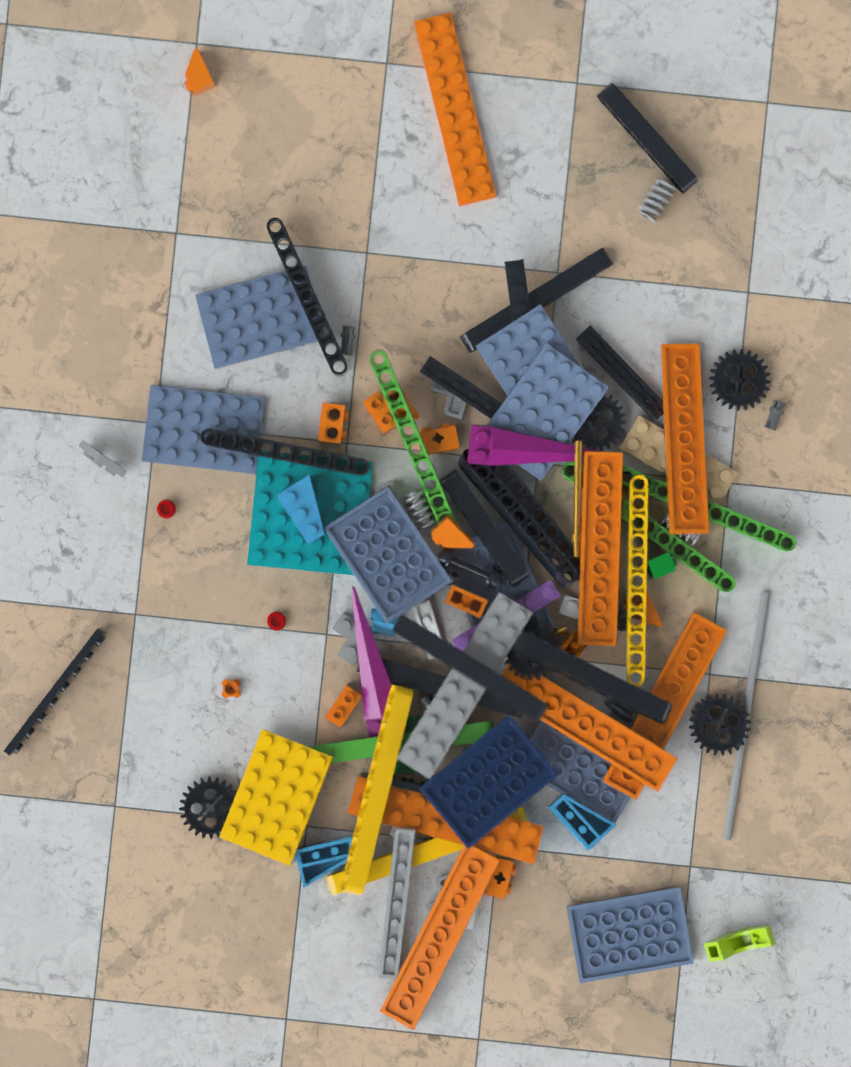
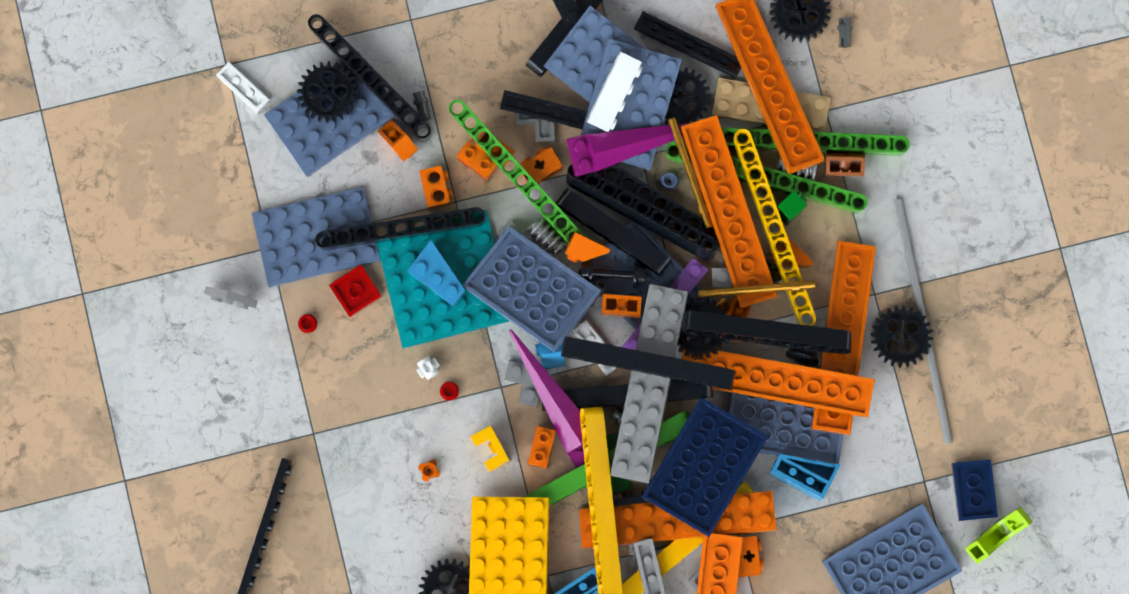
camera: 20 degrees left, 5 degrees down
none -> white tile [216,62,271,114]
none -> black gear [297,61,360,124]
none -> red plate [329,264,382,317]
none -> orange slope [377,119,418,162]
none -> white gear [416,356,440,380]
none -> yellow panel [470,425,510,472]
none -> white brick [586,52,643,132]
none -> sand blue plate [660,172,679,190]
none -> pearl gold bar [698,280,816,298]
none -> dark orange brick [825,152,865,176]
none -> dark blue plate [951,459,998,521]

